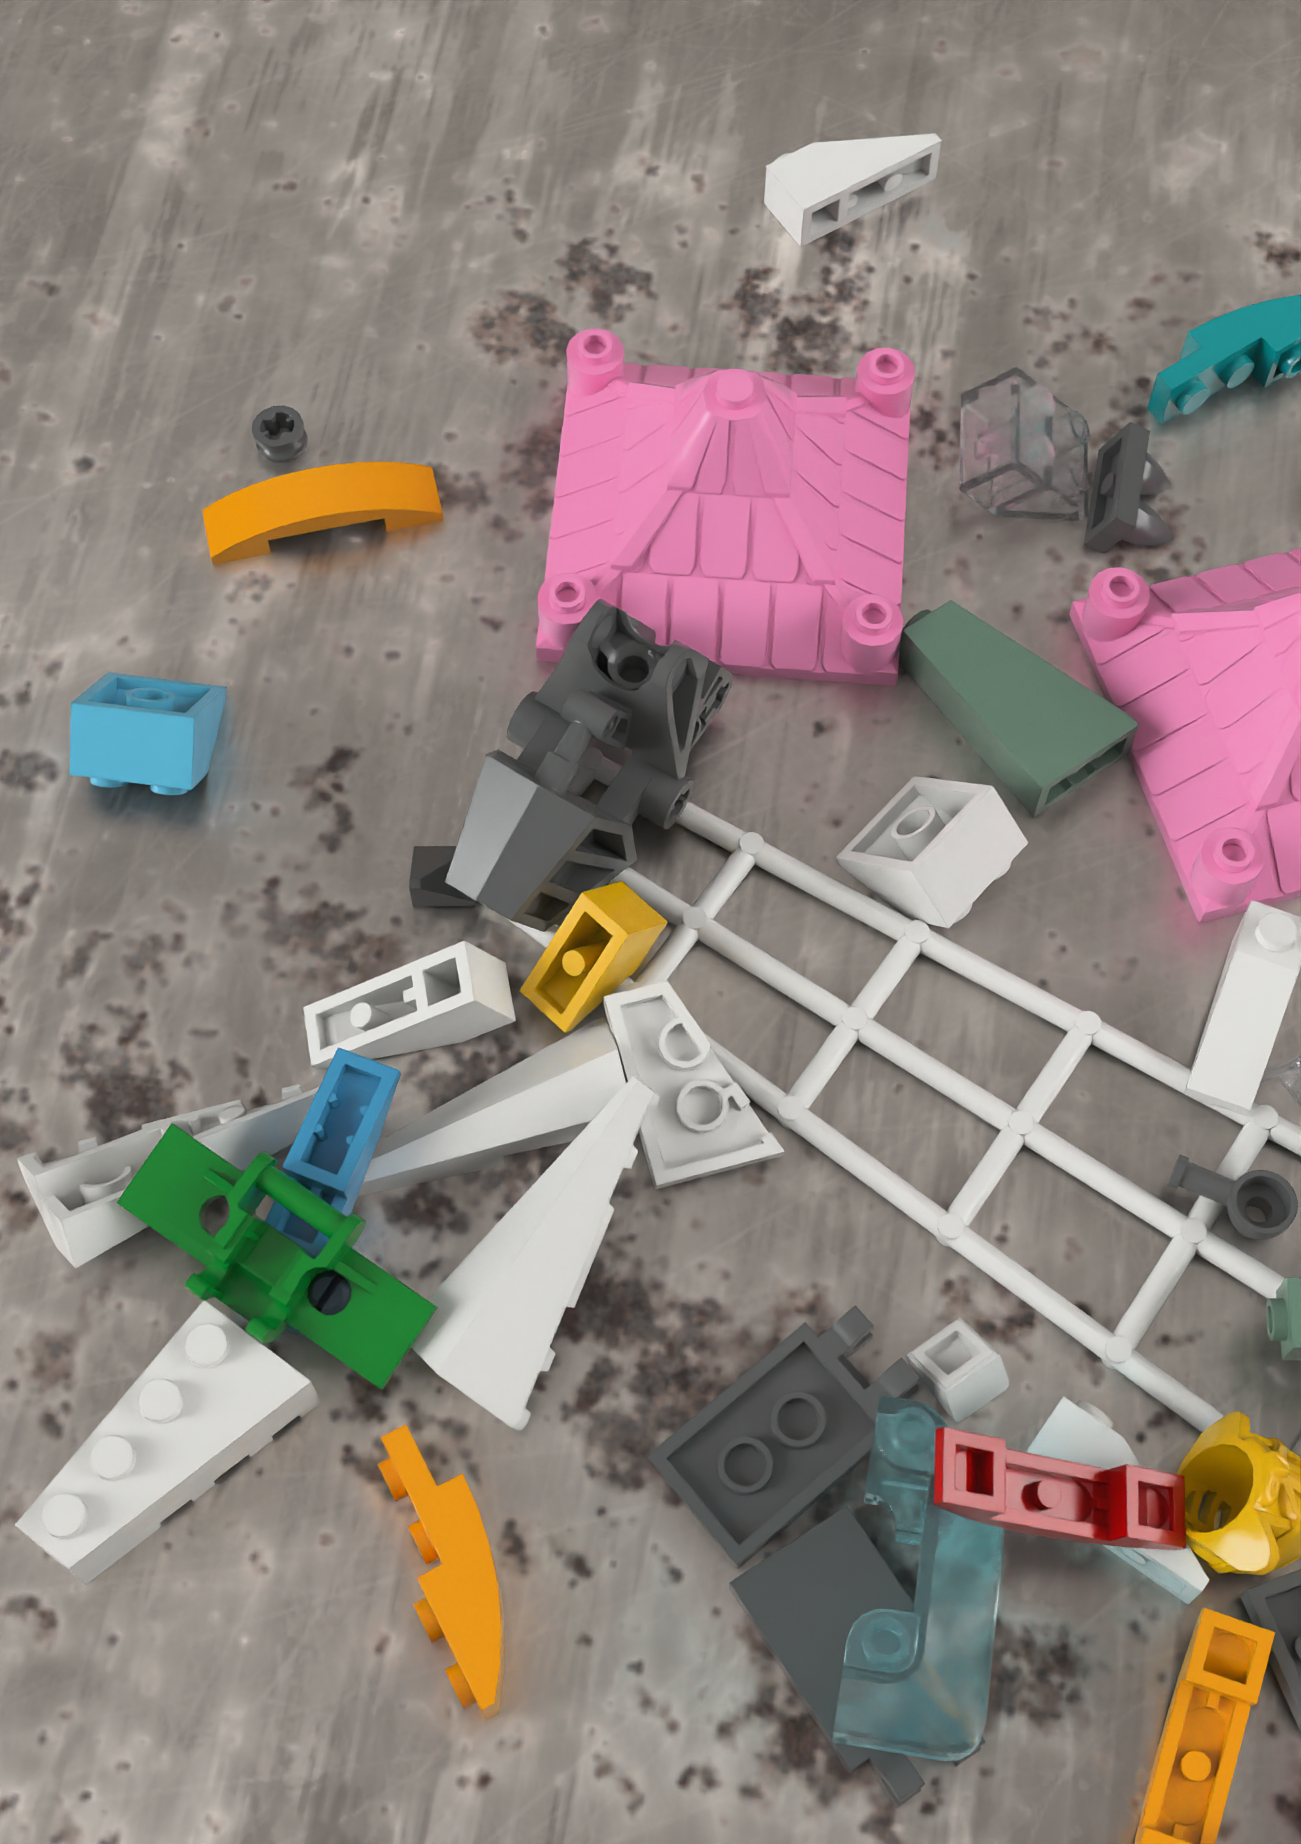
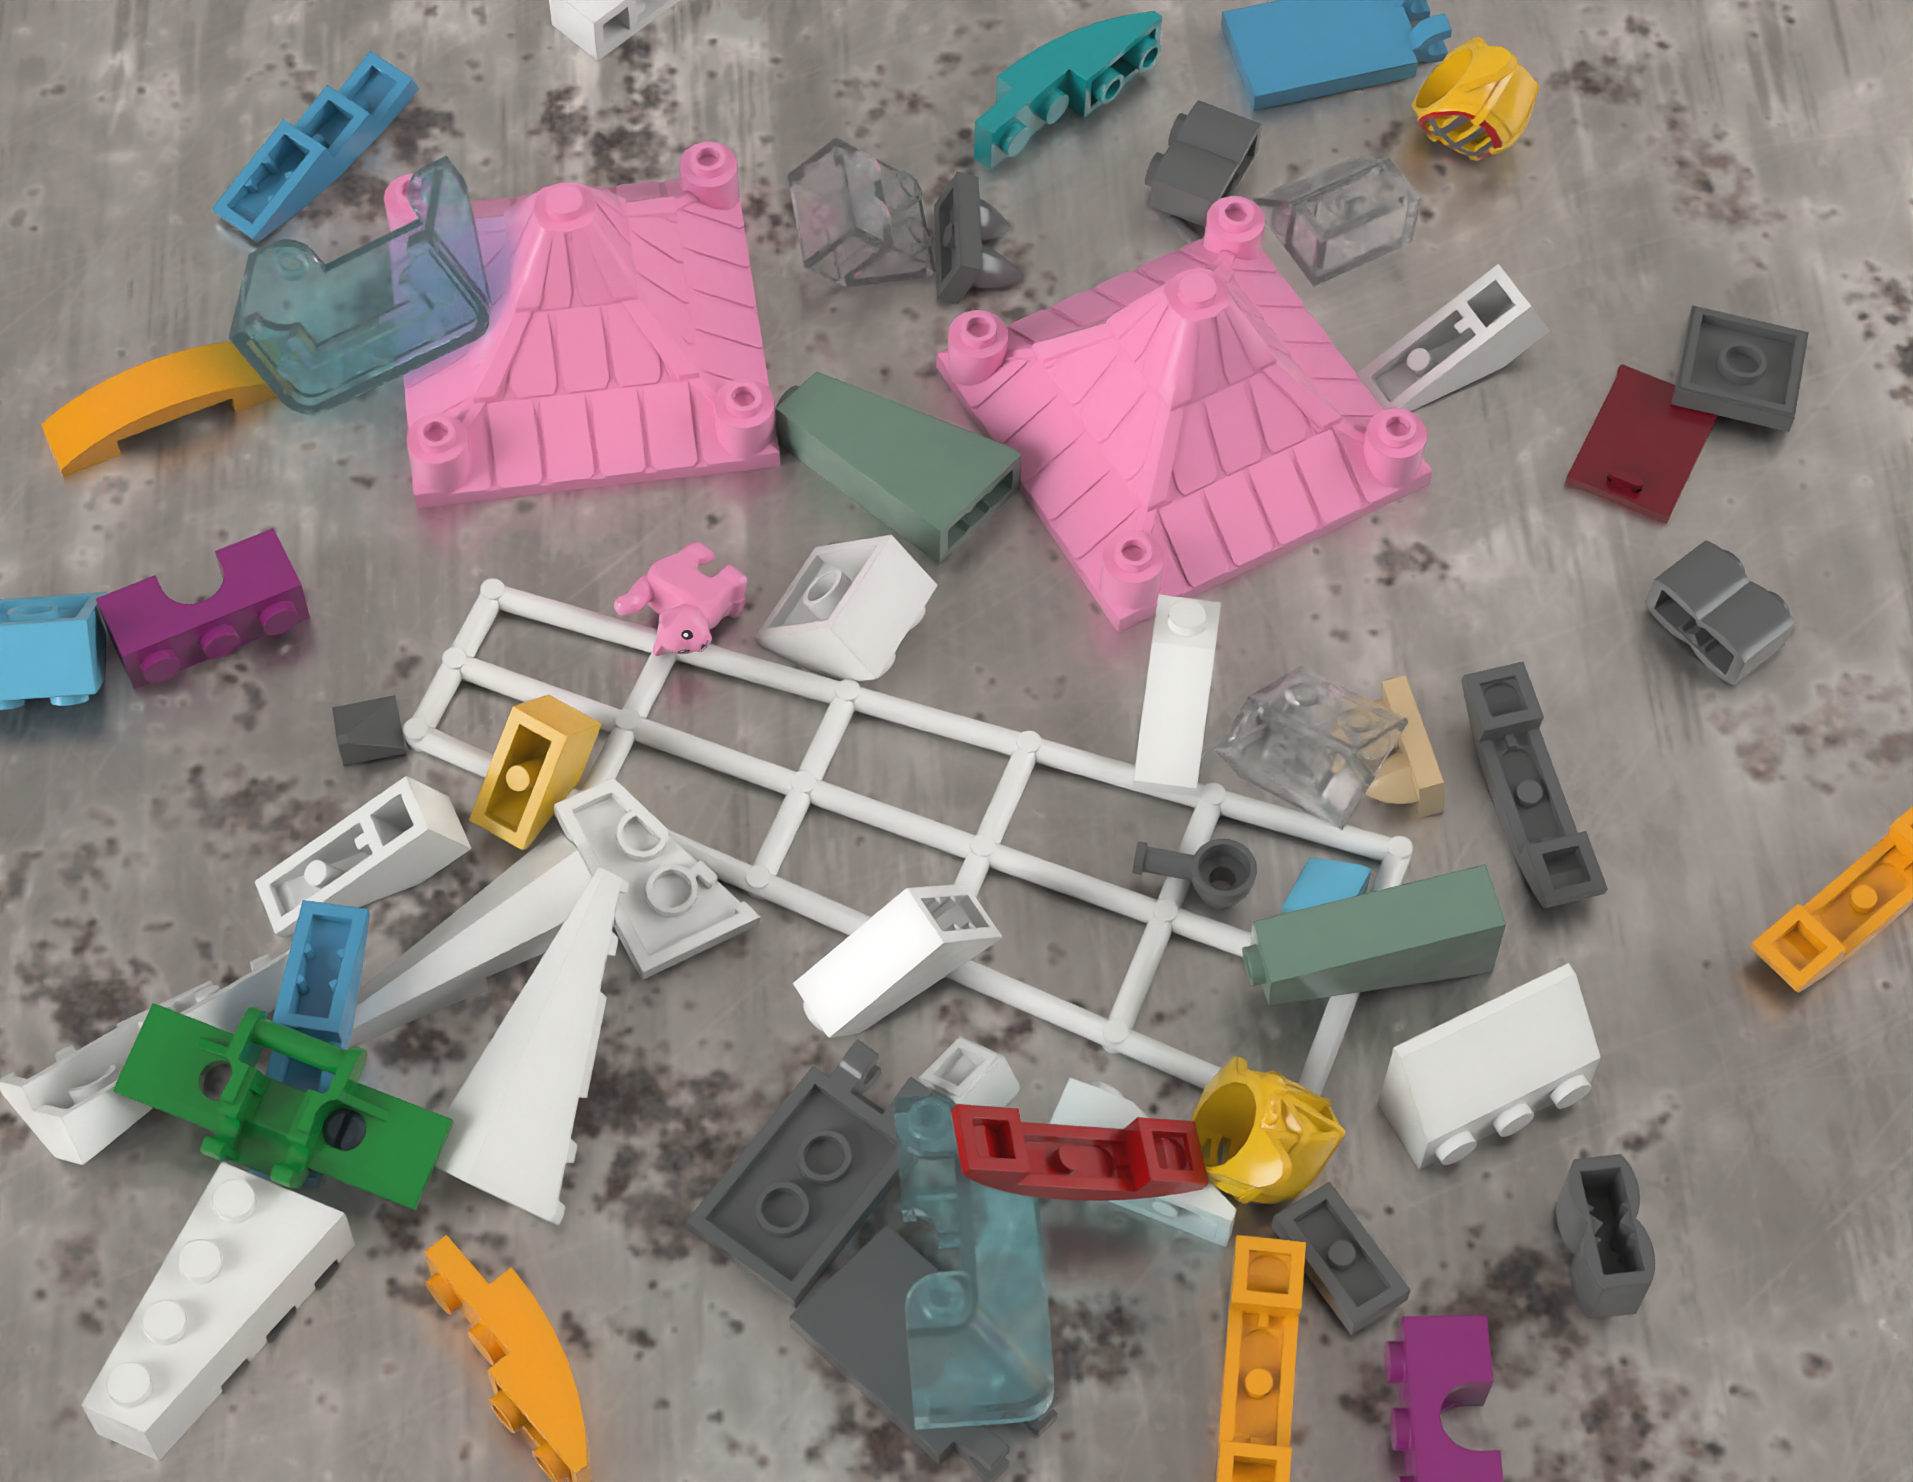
camera: 15 degrees left, 5 degrees down
dark grey bush [252,405,308,463] -> none
dark grey piece [445,599,734,932] -> none
none -> magenta arch [96,528,310,689]
none -> dark azure slope [211,51,420,243]
none -> clear light blue windscreen [228,156,491,415]
none -> bright pink animal [614,541,747,656]
none -> white slope [793,884,1002,1038]

